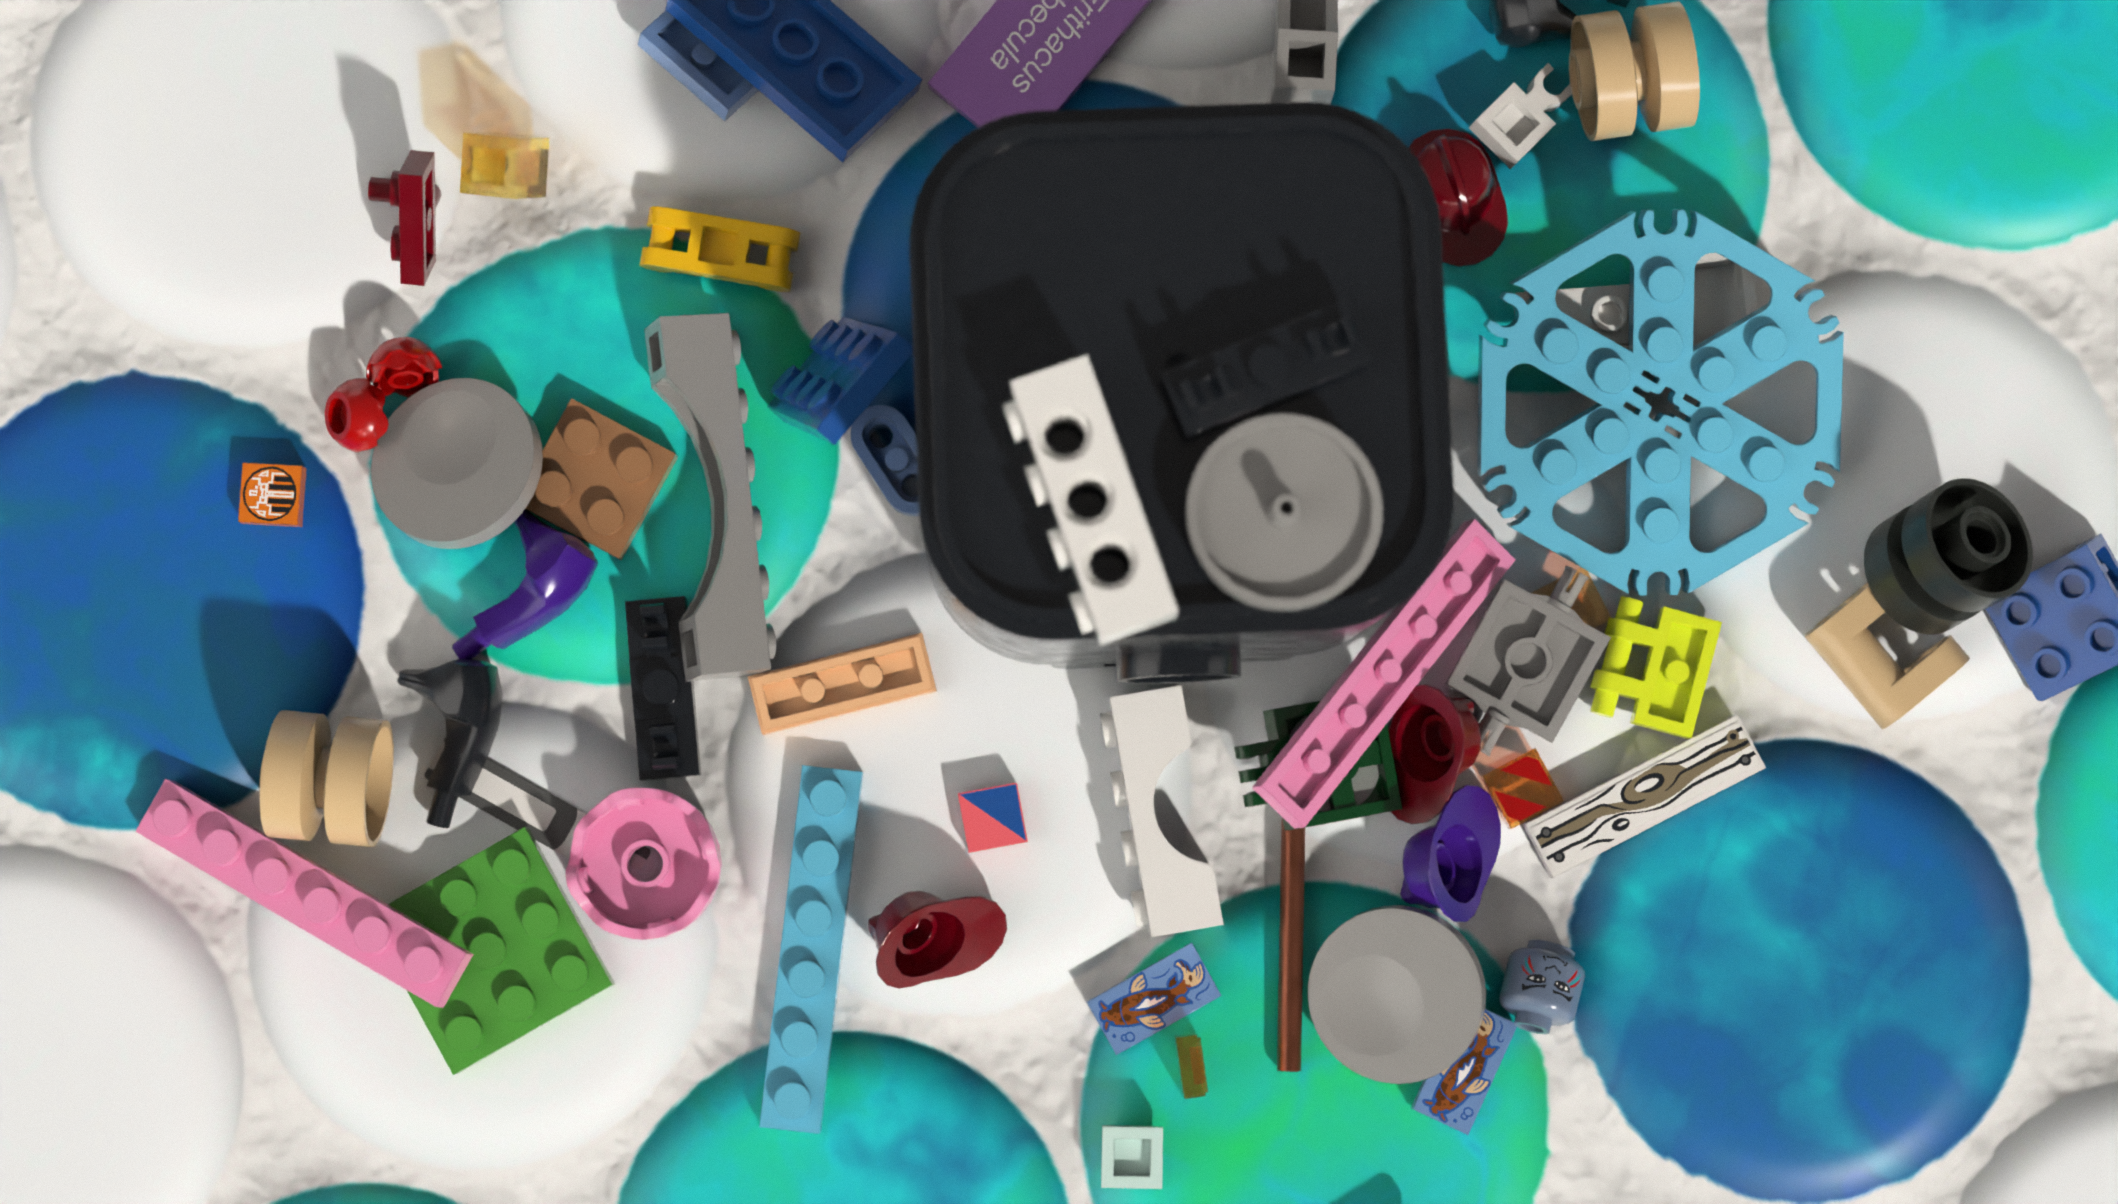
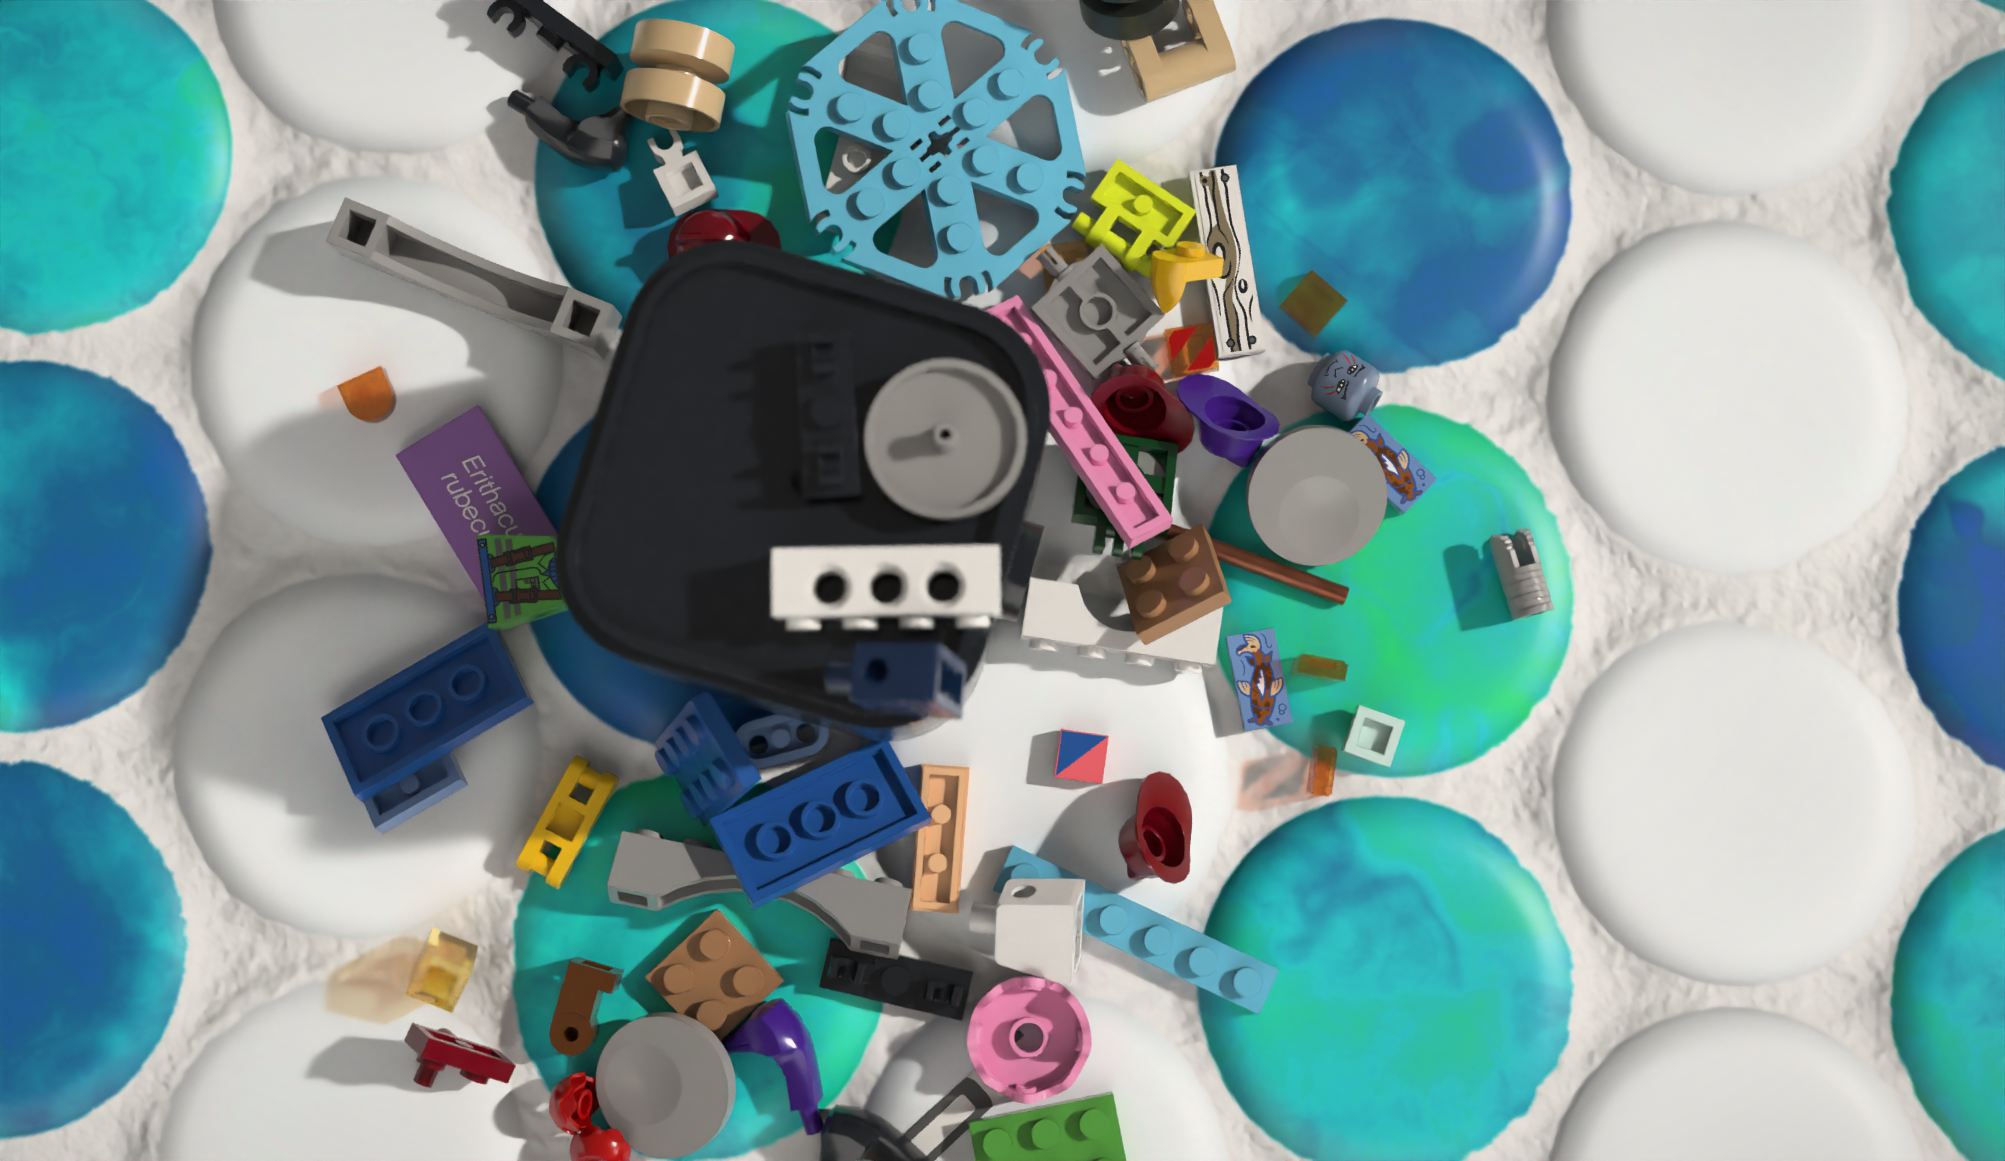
camera: 75 degrees left, 0 degrees up
none -> torso [476,535,568,631]
none -> reddish brown leg [549,957,624,1056]
none -> blue plate [709,741,931,910]
none -> dark blue torso [826,643,967,720]
none -> white torso [969,879,1085,986]
none -> medium nougat plate [1117,524,1232,646]
none -> yellow plate [1150,241,1224,313]
none -> clear orange tile [1279,270,1348,339]
none -> clear orange tile [1306,745,1338,797]

